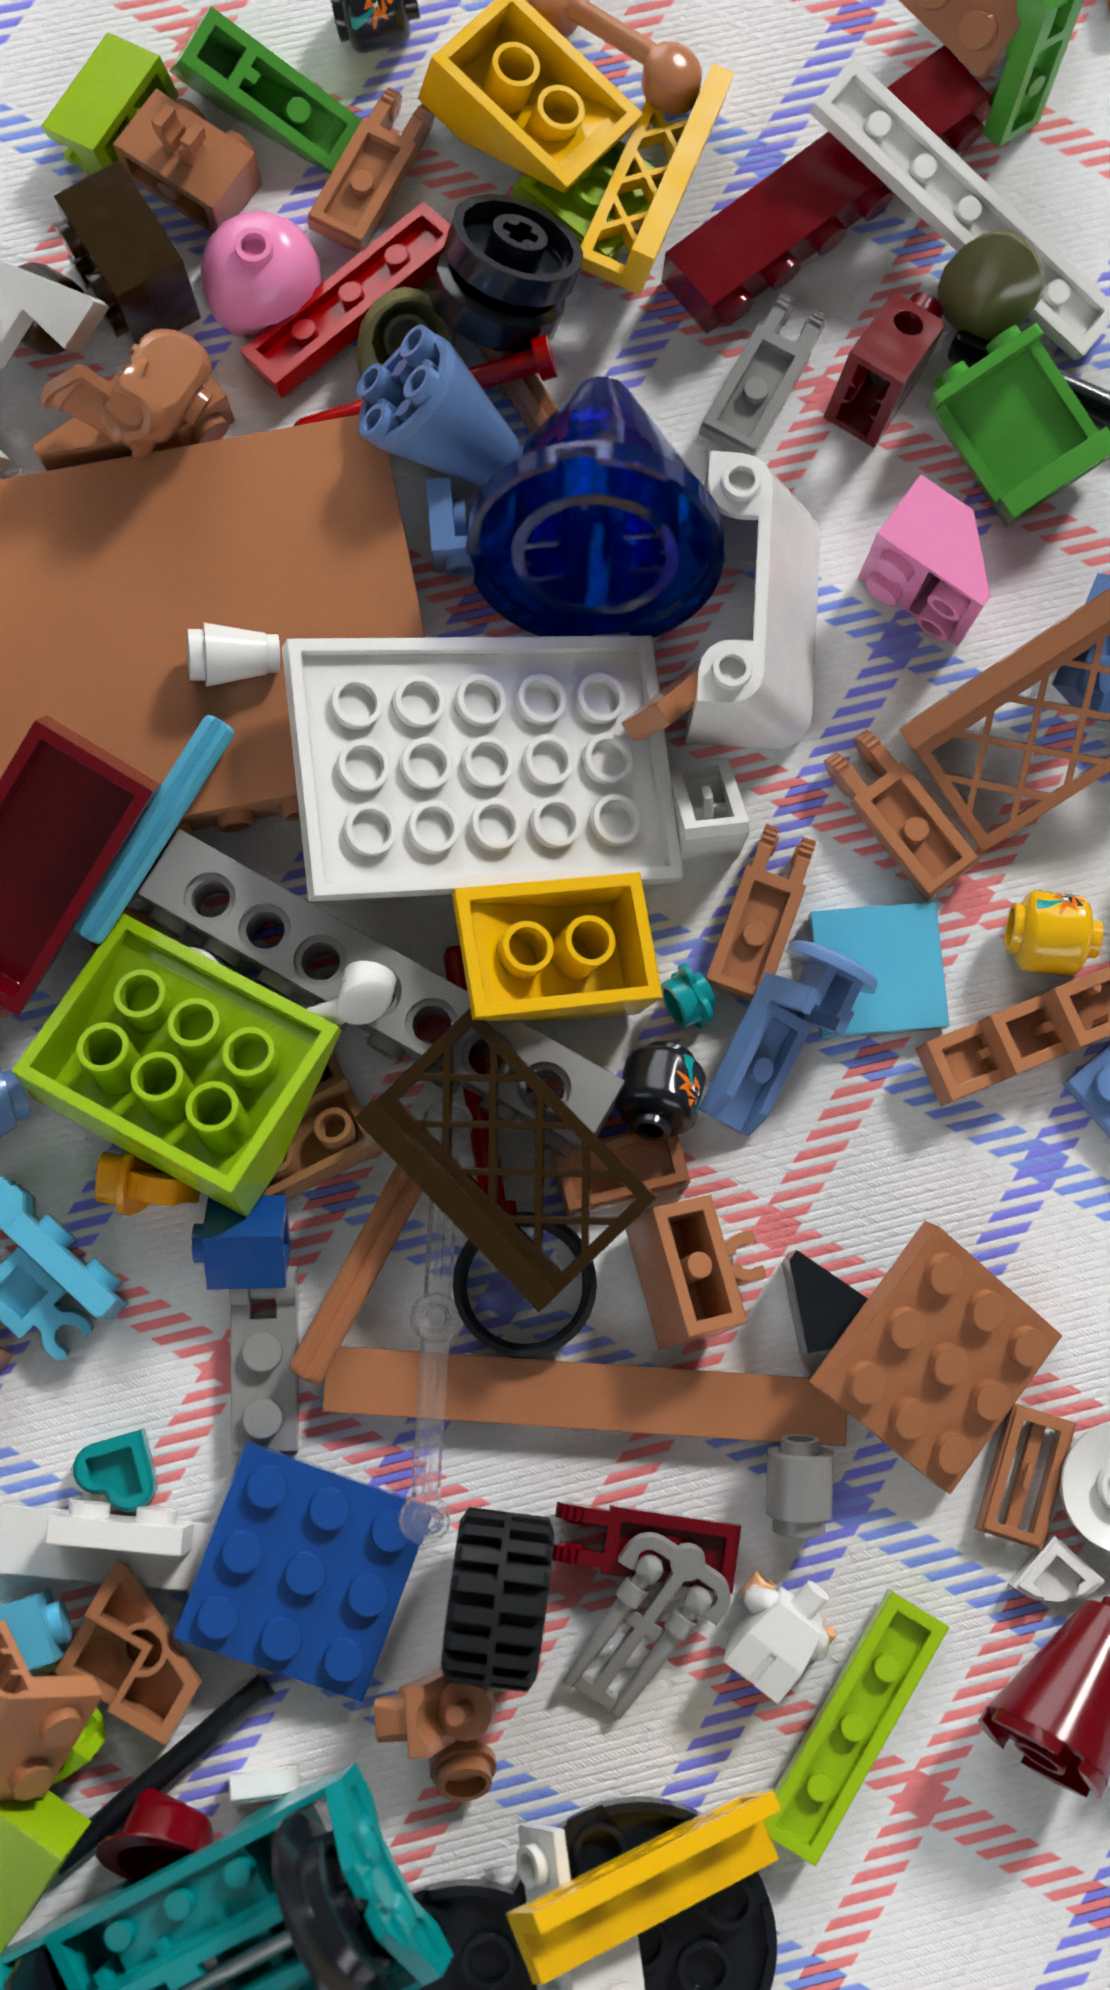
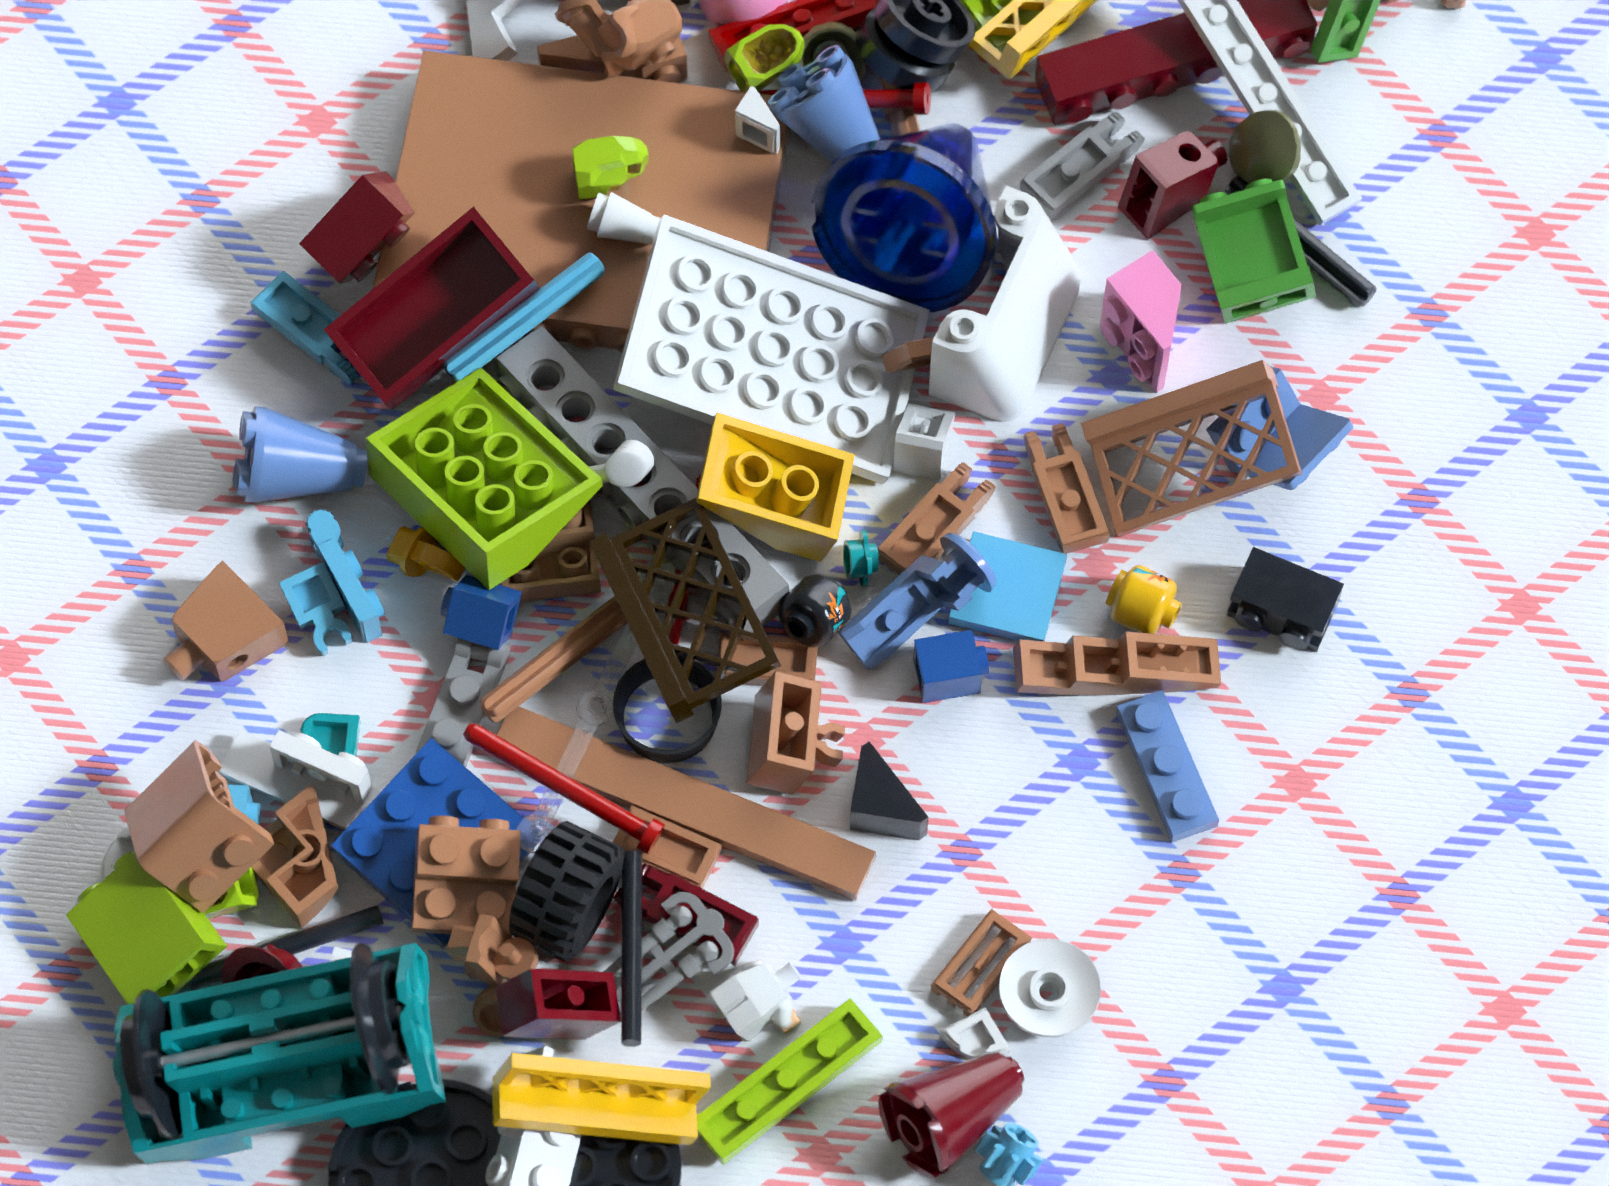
camera: 25 degrees right, 15 degrees down
medium blue bracket [425,477,495,577] -> none
light grey brick [766,1434,833,1538] -> none
nougat plate [808,1221,1063,1495] -> none
none -> nougat plate [411,816,521,937]
none -> red bar [463,723,666,854]
none -> dark red brick [495,969,621,1040]
none -> lime rock [572,136,648,199]
none -> nougat tile [612,805,722,889]
none -> black bar [621,850,642,1047]
none -> rock [723,24,805,92]
none -> white slope [735,86,780,154]
none -> blue brick [913,630,989,703]

